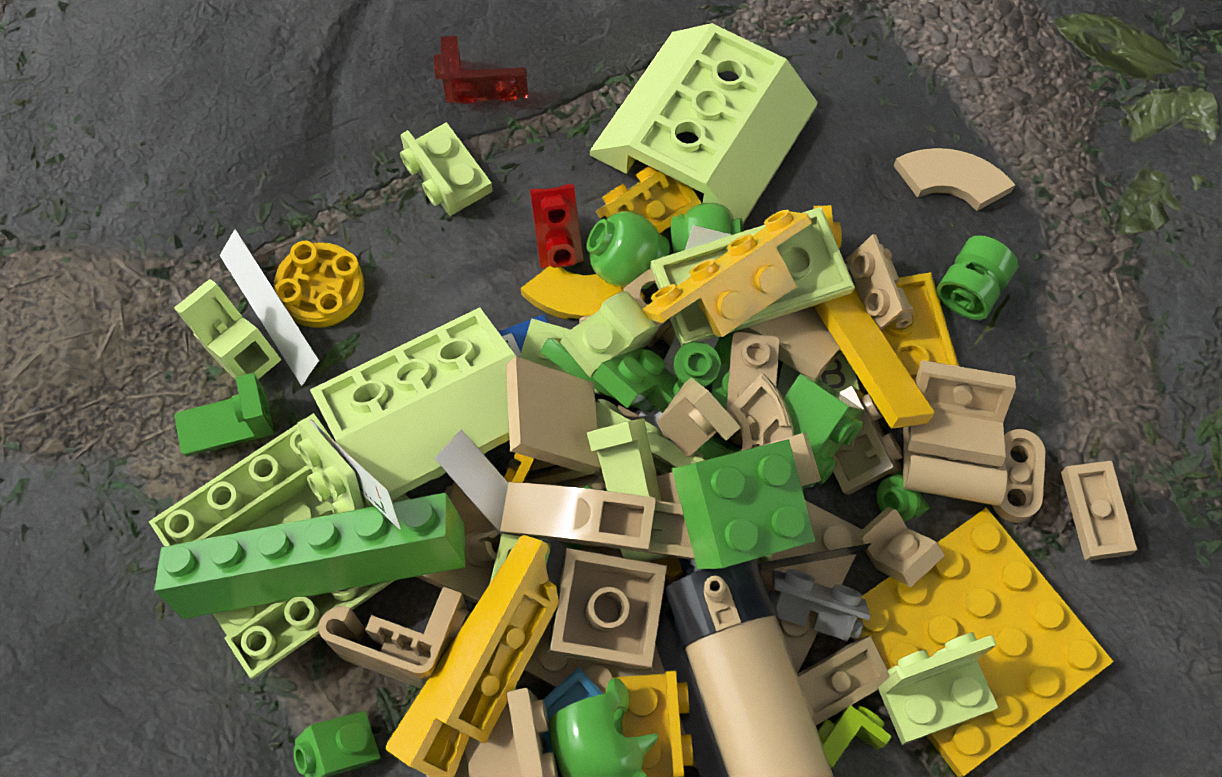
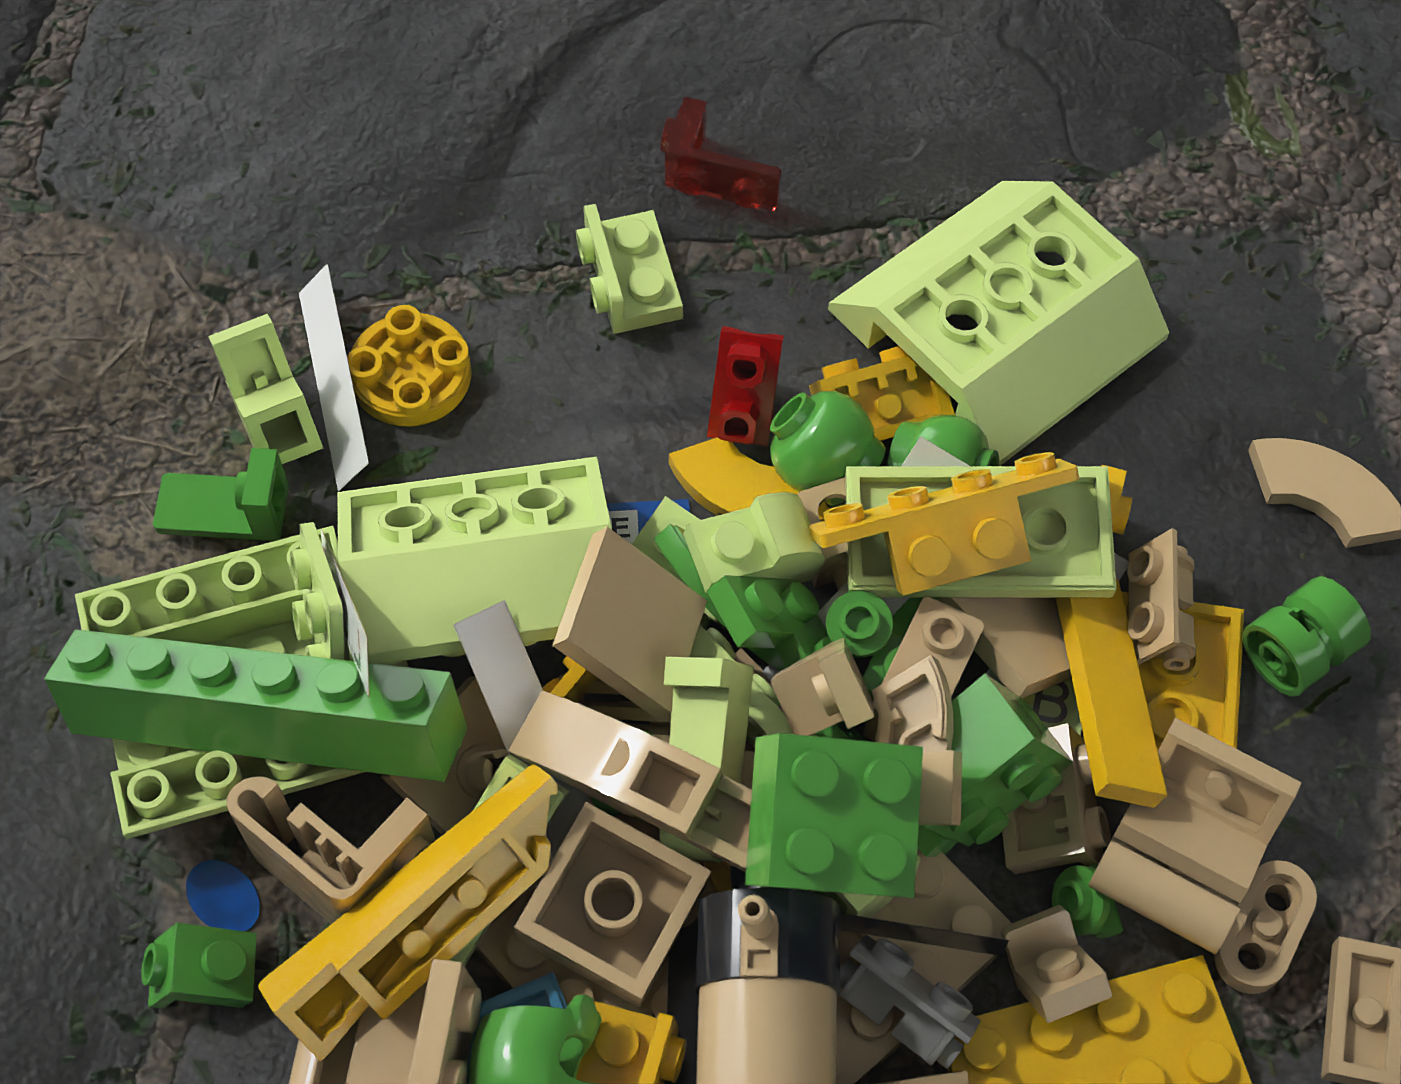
camera: 20 degrees right, 5 degrees down
none -> clear blue sticker [186,860,260,931]

